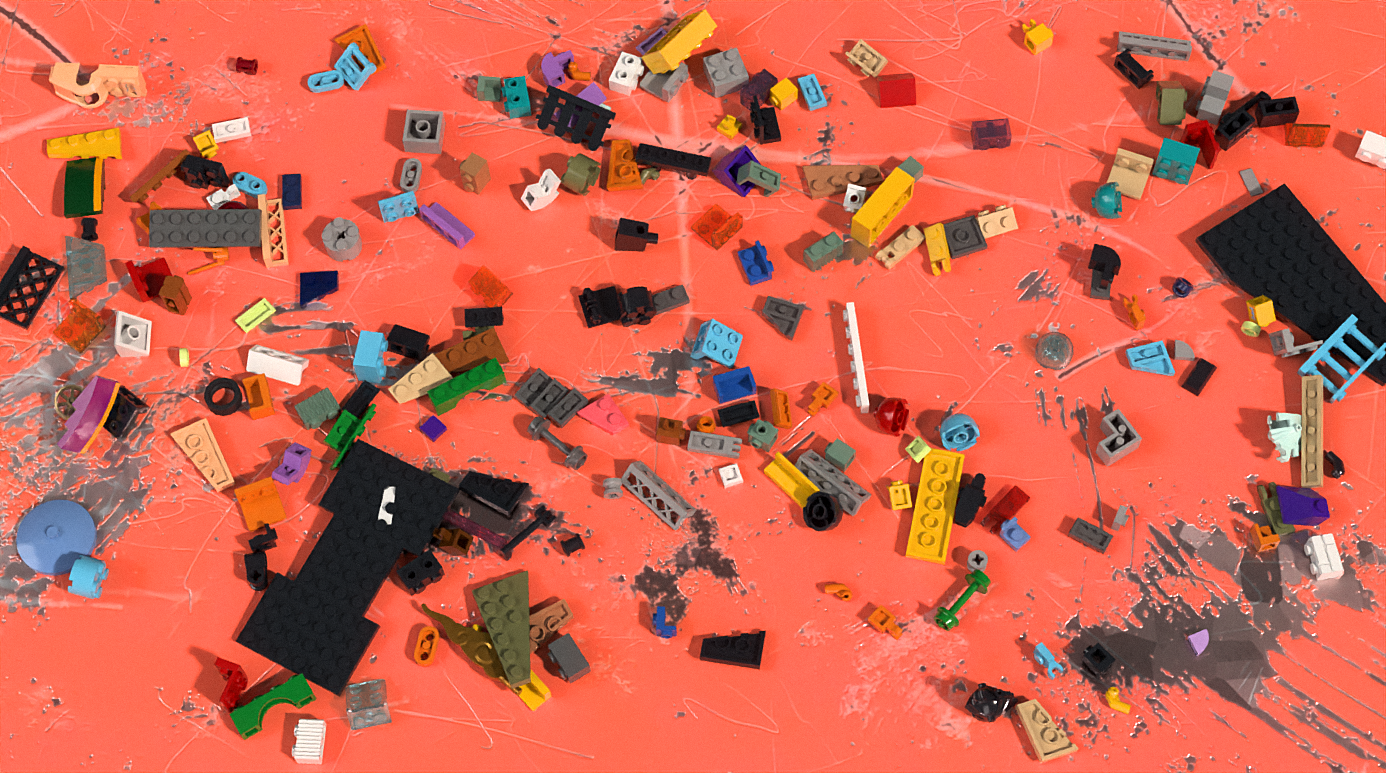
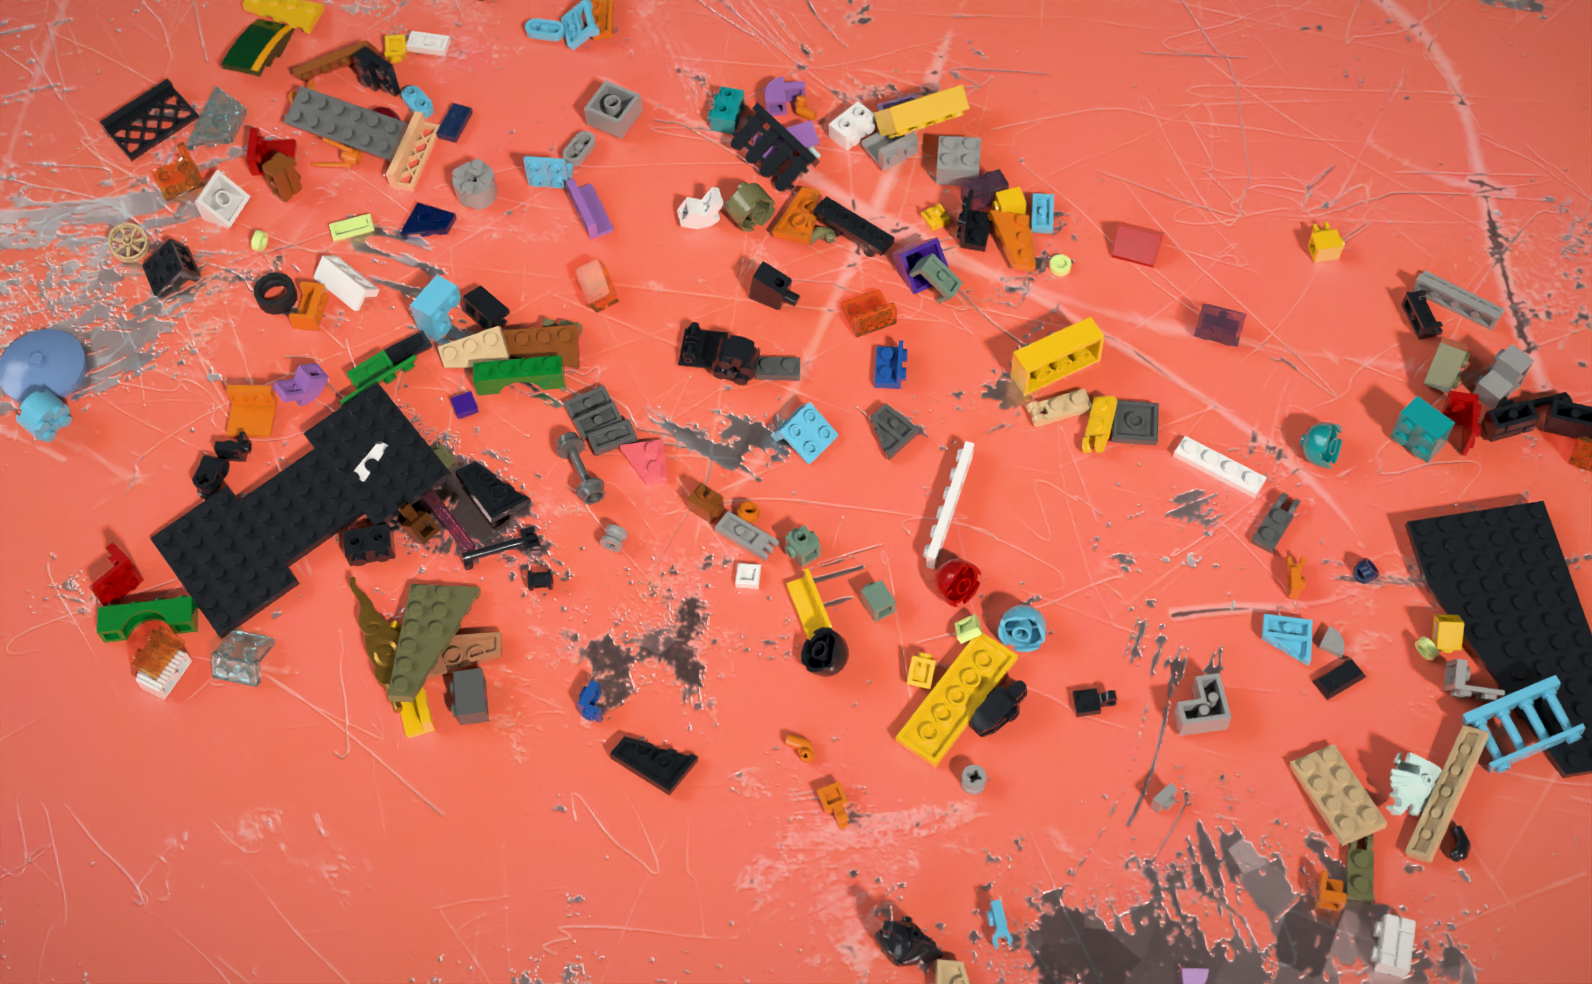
camera: 25 degrees right, 5 degrees down
magenta slope [57,375,120,454] -> none
black bush [81,217,98,242] -> none
light nougat wing [170,418,235,492] -> none
white plate [206,184,241,210] -> none
sand green brick [294,387,341,430] -> none
orange plate [414,626,440,667] -> none
medium nougat brick [459,152,491,195] -> none
black hinge [464,307,504,328] -> none
sand green panel [477,76,502,102] -> none
light grey fence [621,460,696,531] -> none
blue panel [713,366,756,404] -> none
black tile [717,400,760,427] -> none
orange plate [770,388,792,429] -> none
light grey fence [795,449,872,516] -> none
nougat wing [802,165,883,200] -> none
sand green brick [803,231,843,272] -> none
orange plate [807,382,839,417] -> none
white brick [843,184,867,214] -> none
tan bracket [845,39,889,78] -> none
sand green brick [898,156,924,183] -> none
green piece [934,569,991,631] -> none
tan bracket [975,204,1018,239] -> none
clear red hinge [980,485,1030,535] -> none
medium blue bracket [999,517,1031,552] -> none
clear light blue cylinder [1035,332,1074,371] -> none
dark grey plate [1068,517,1113,554] -> none
black brick [1082,643,1116,679] -> none
black brick [1088,244,1121,290] -> none
tan bracket [1107,148,1154,200] -> none
light grey window [1239,168,1263,197] -> none
dark purple slope [1276,486,1330,526] -> none
none -> clear orange bracket [130,625,185,682]
none -> orange wing [987,210,1036,272]
none -> yellowish green tile [1049,254,1071,276]
none -> black plate [1072,688,1117,717]
none -> white plate [1173,436,1267,499]
none -> tan plate [1289,744,1387,847]

